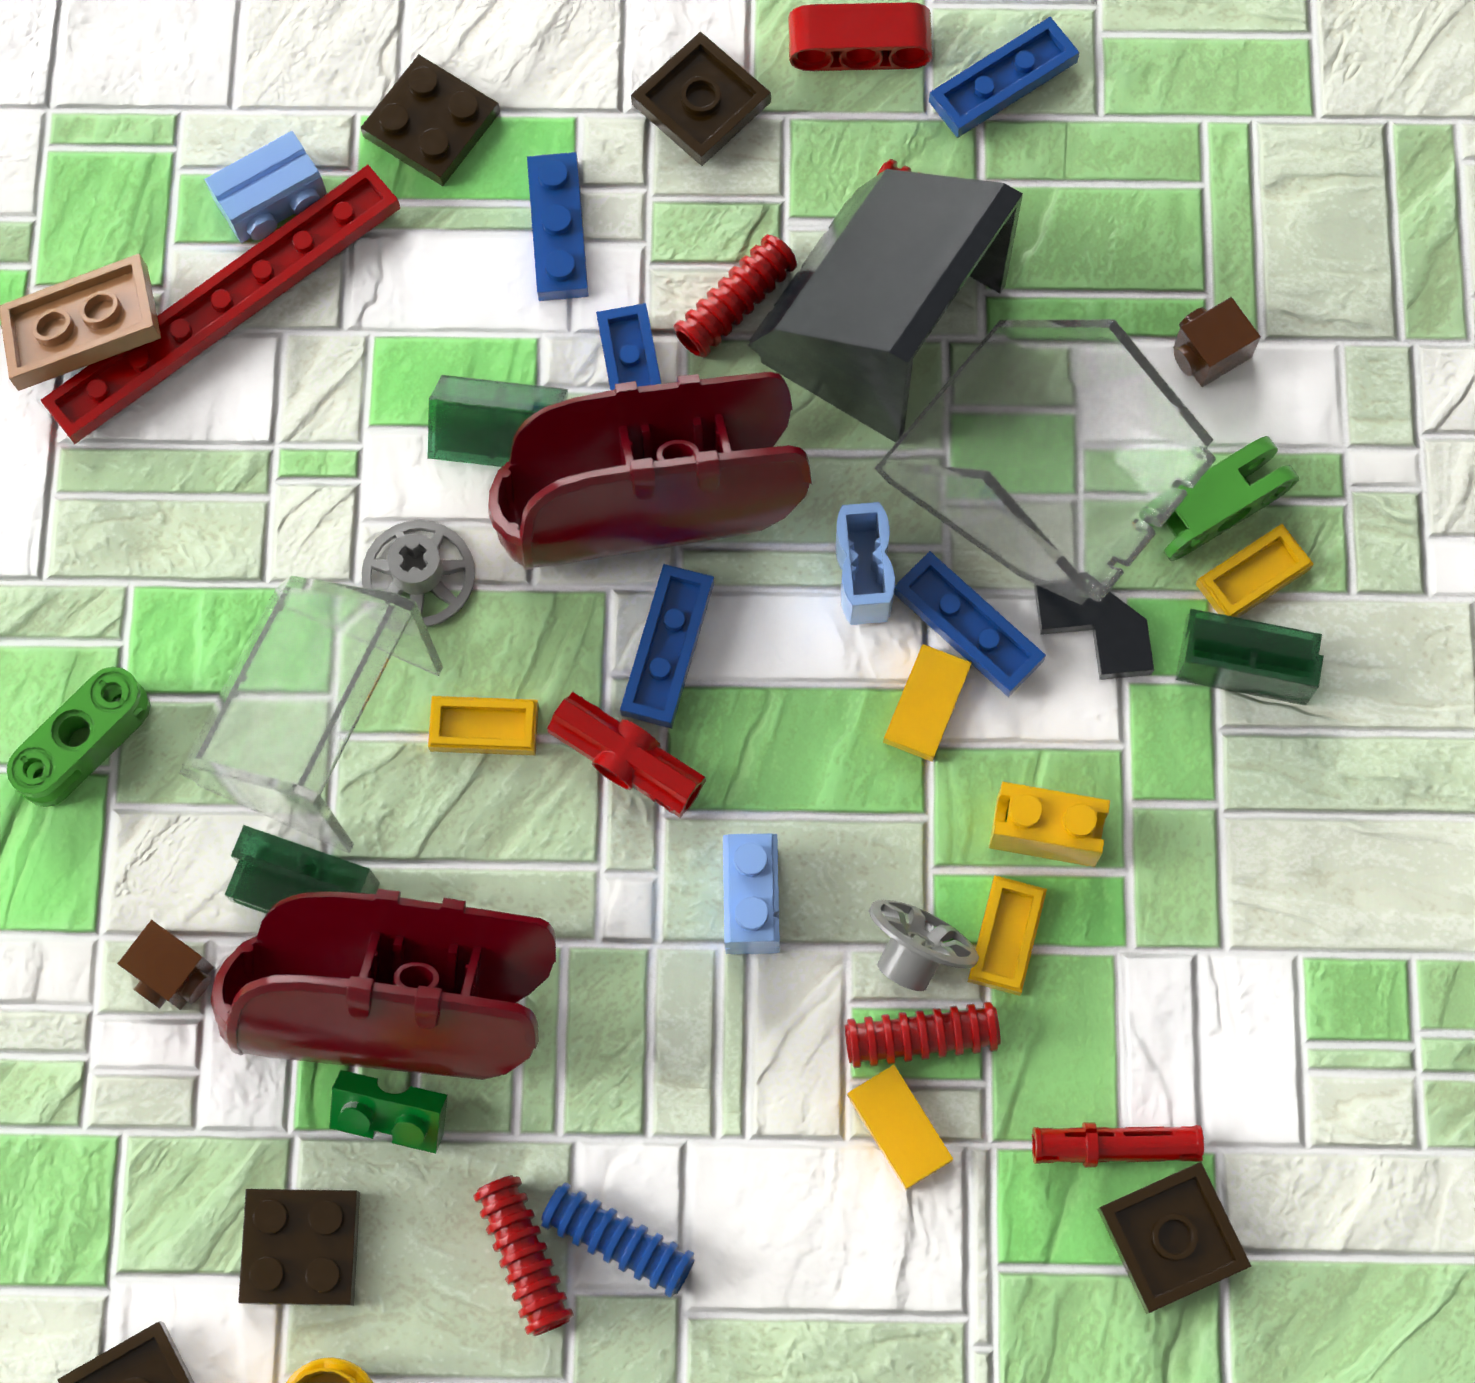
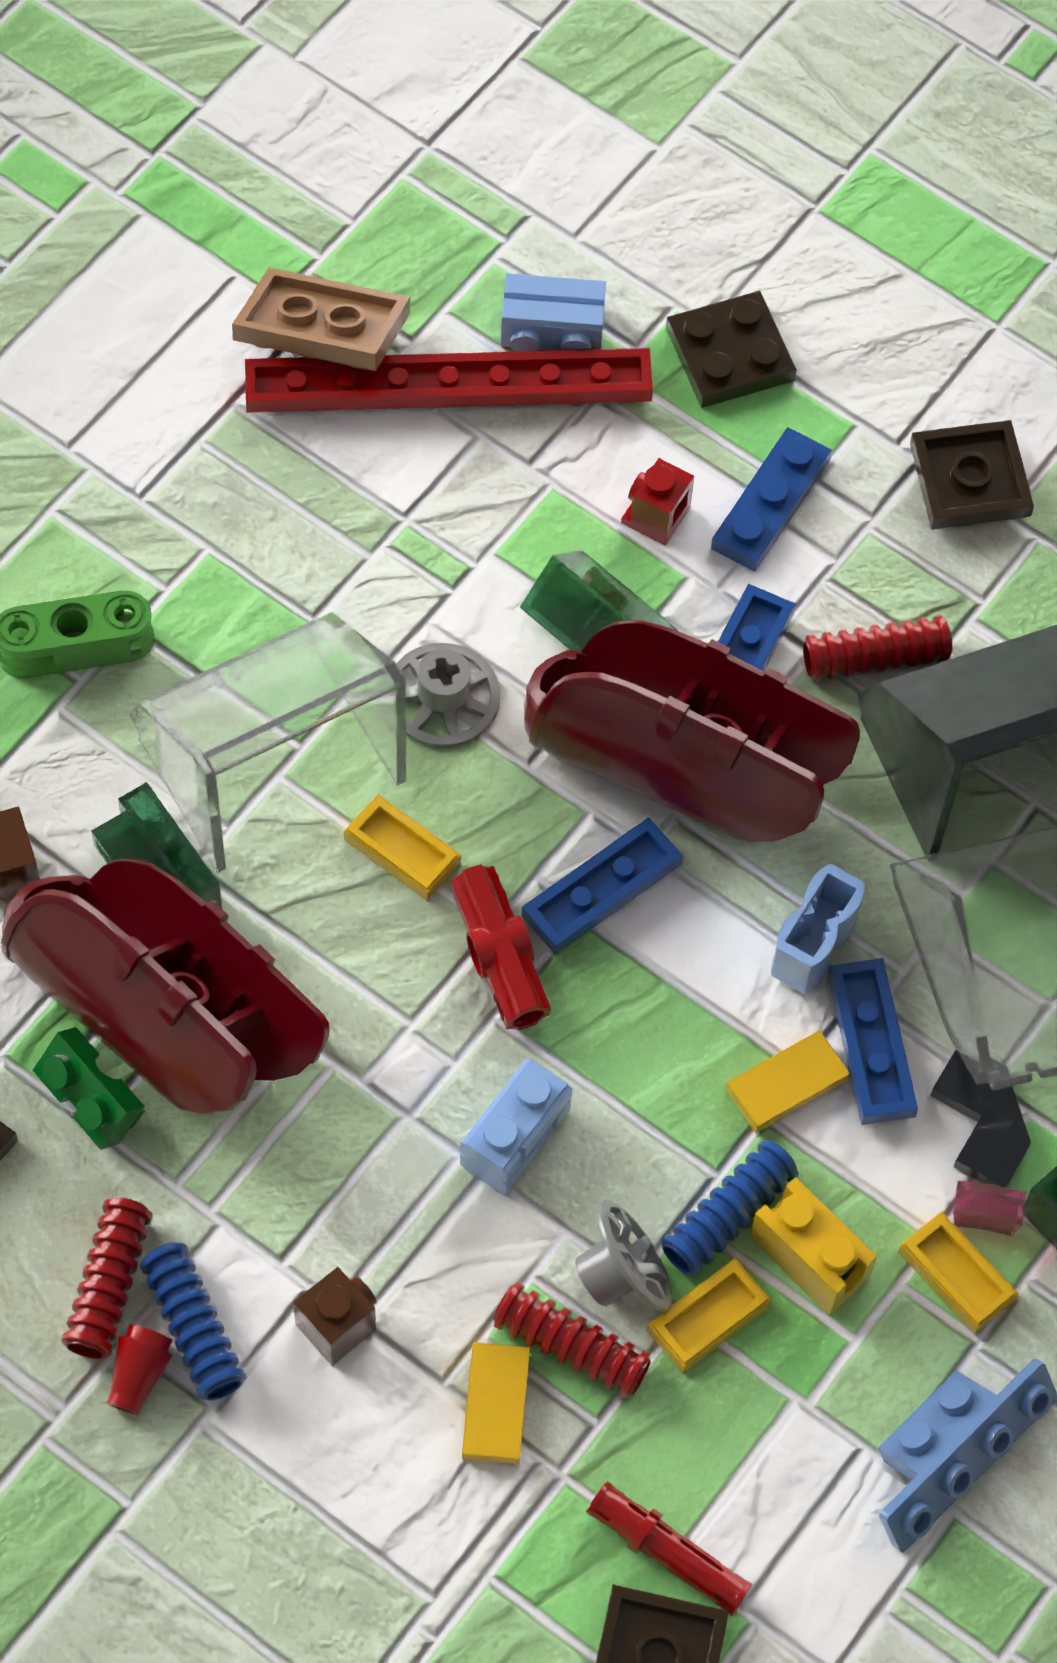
camera: 30 degrees right, 10 degrees down
none -> red cone [106,1324,173,1415]
none -> reddish brown brick [293,1267,377,1366]
none -> red brick [621,457,695,546]
none -> blue piece [661,1140,799,1277]
none -> medium blue bracket [878,1359,1057,1553]
none -> yellow tile [898,1211,1019,1335]
none -> clear pink piece [953,1180,1026,1236]

